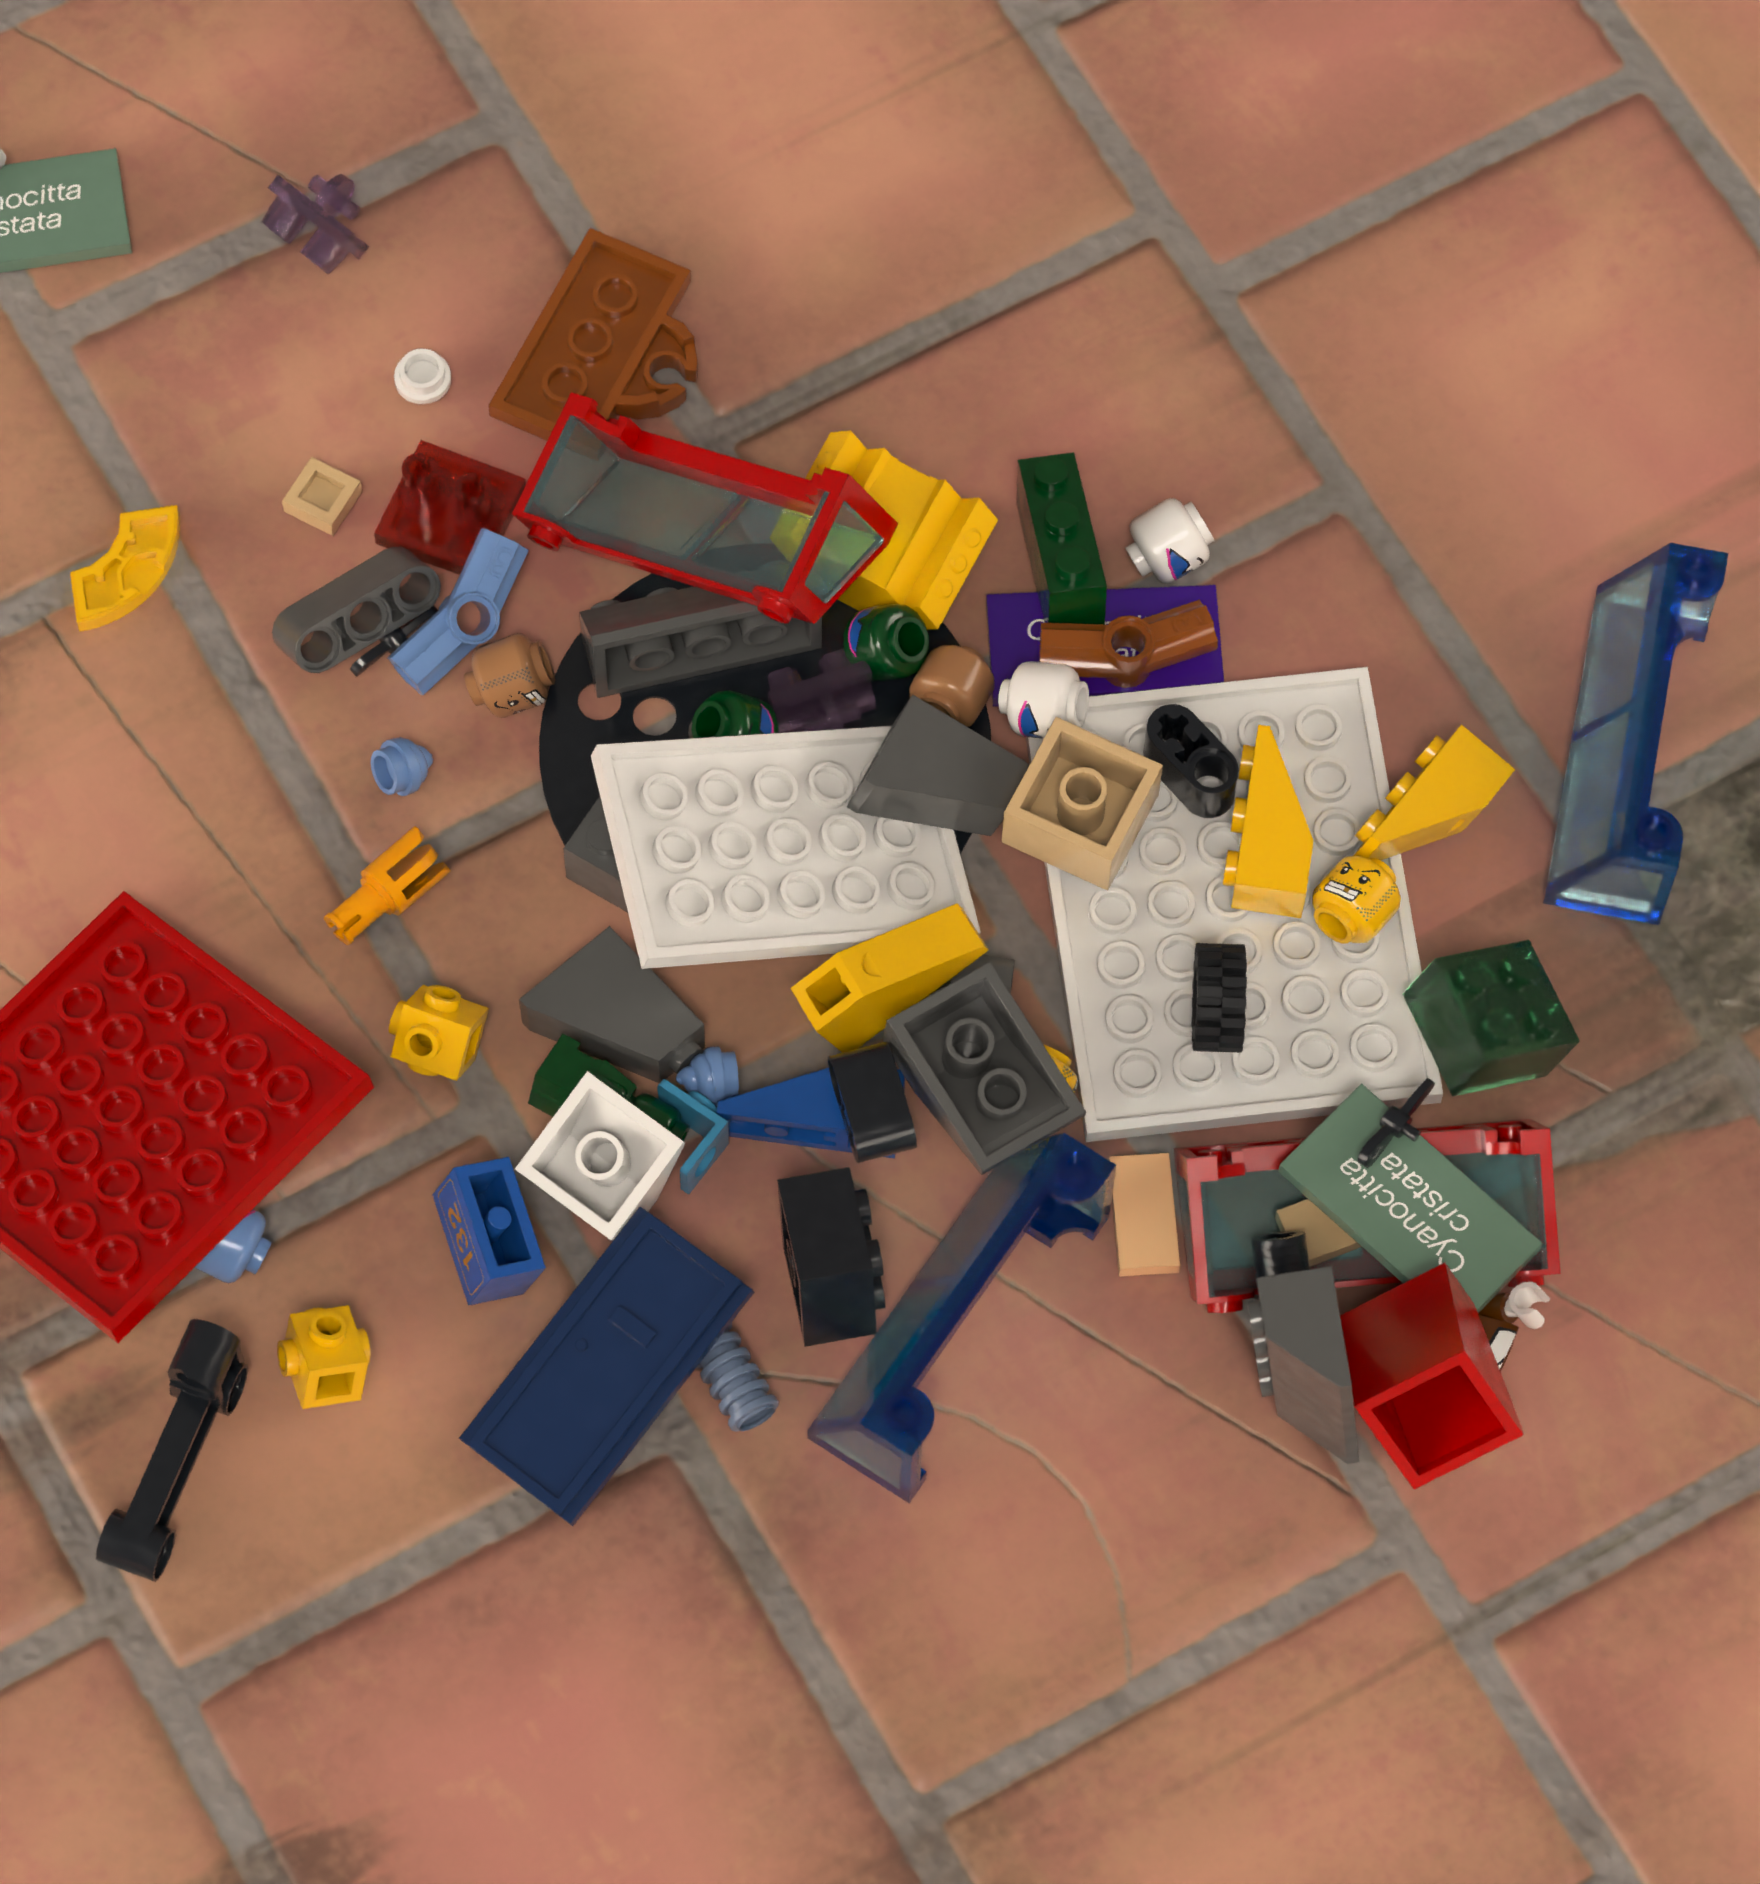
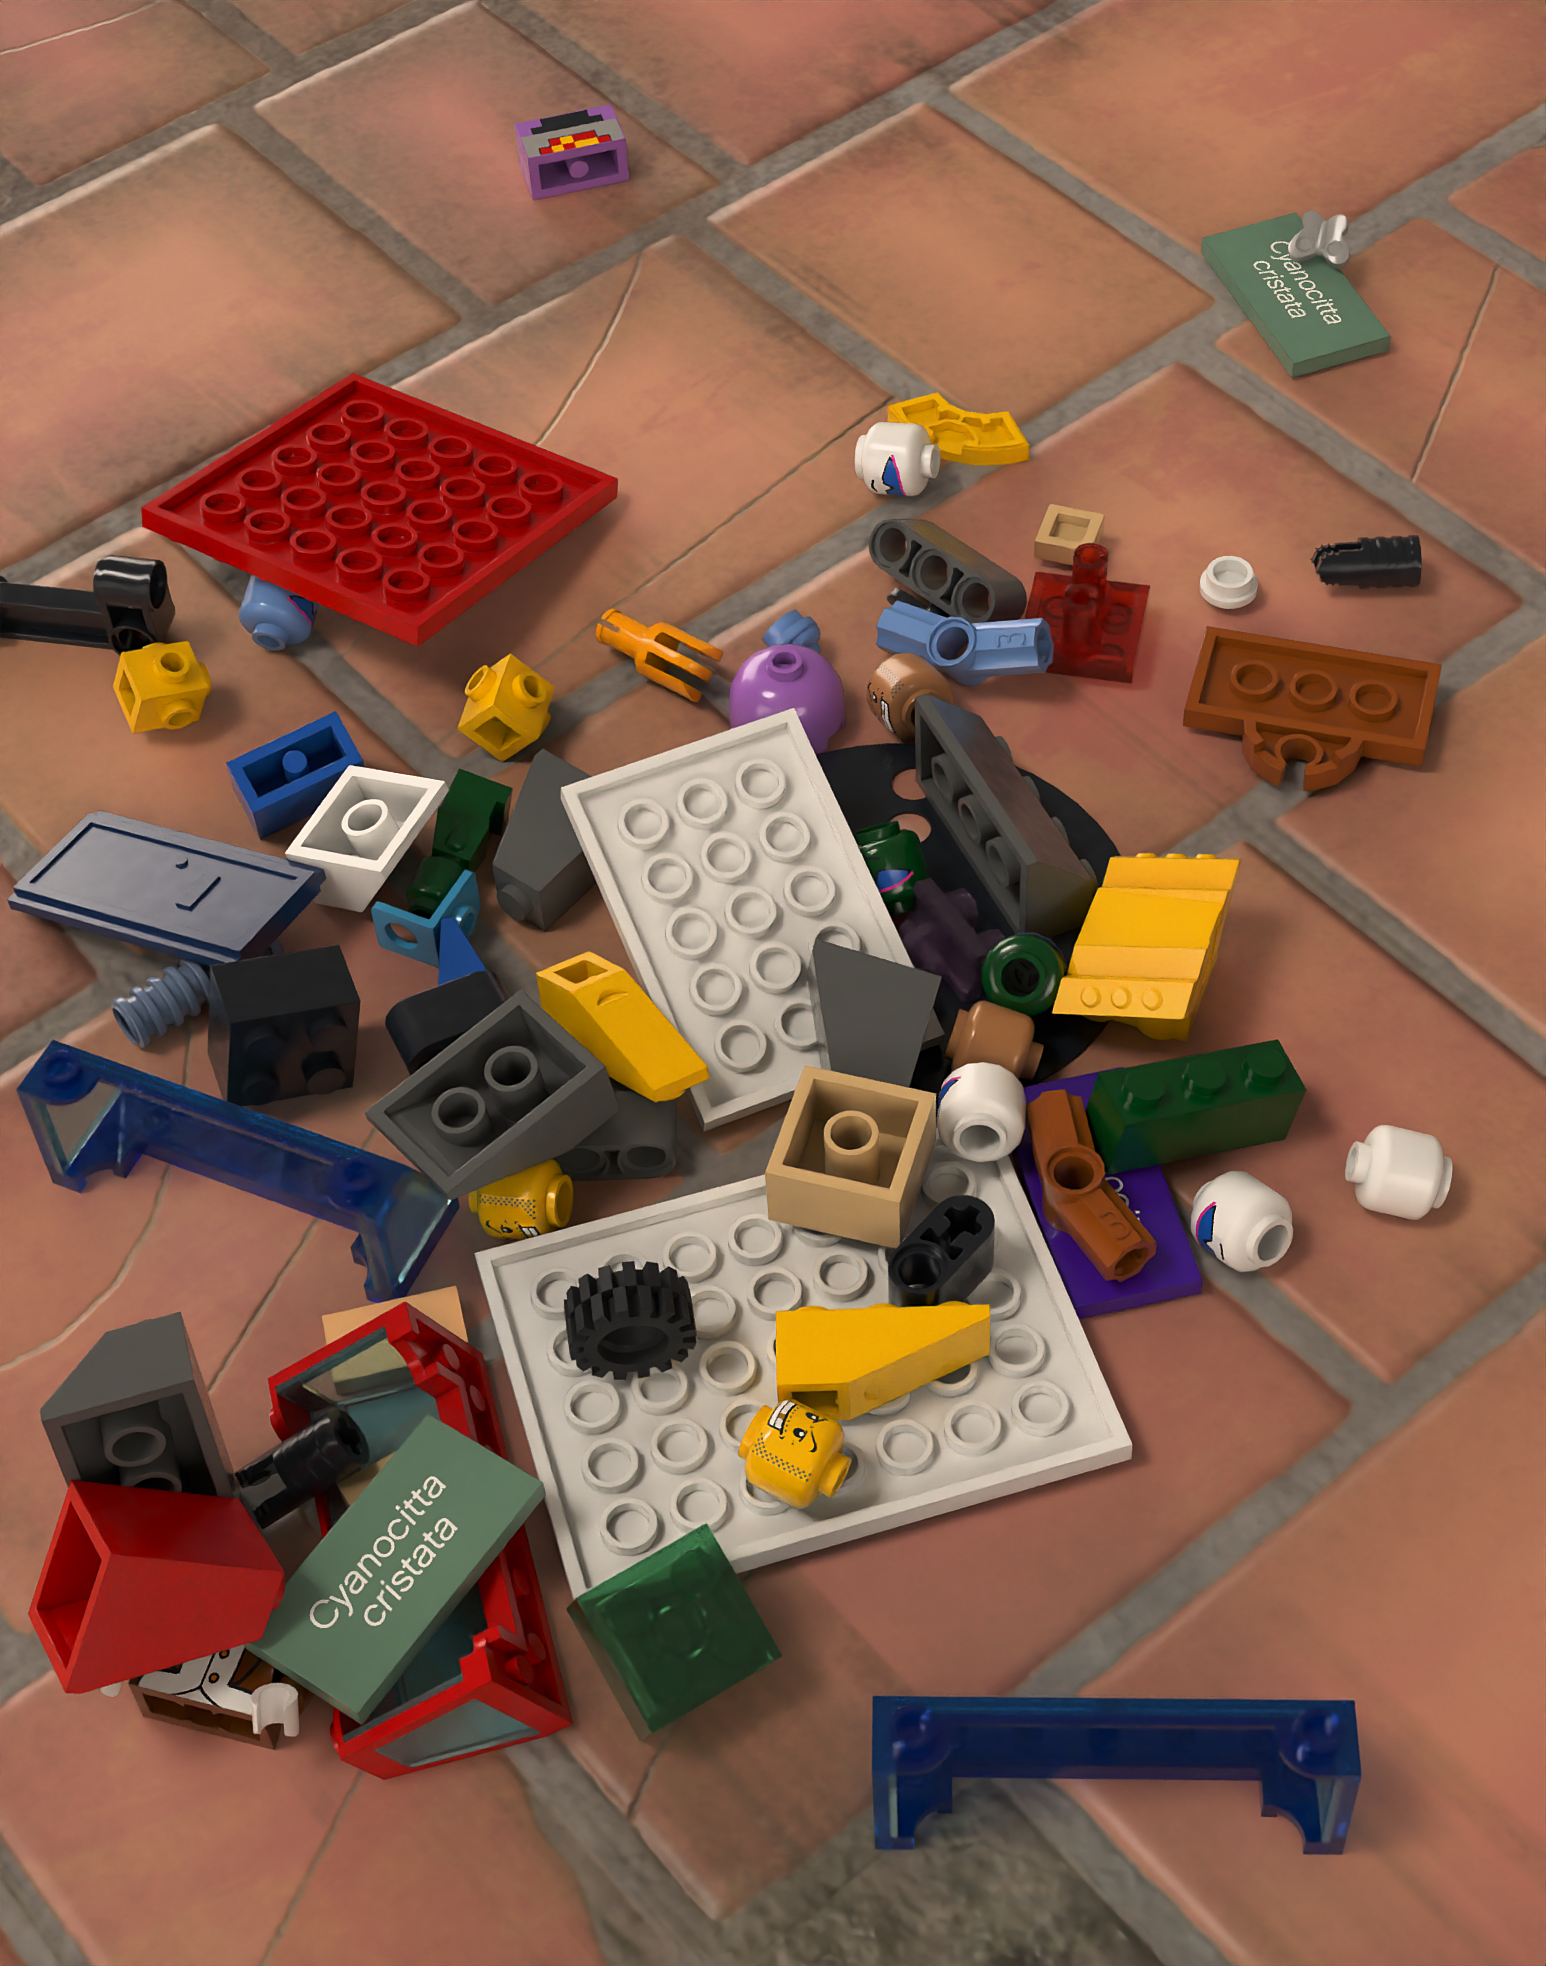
camera: 85 degrees right, 15 degrees down
hips [261,174,369,274] -> none
windscreen [512,392,898,624] -> none
medium blue plate [676,1046,739,1106] -> none
yellow slope [1353,724,1515,860] -> none
black piece [1358,1078,1435,1168] -> none
none -> medium lavender cylinder [729,644,846,755]
none -> white head [854,422,940,496]
none -> black hinge [1310,535,1422,589]
none -> white head [1345,1125,1453,1220]

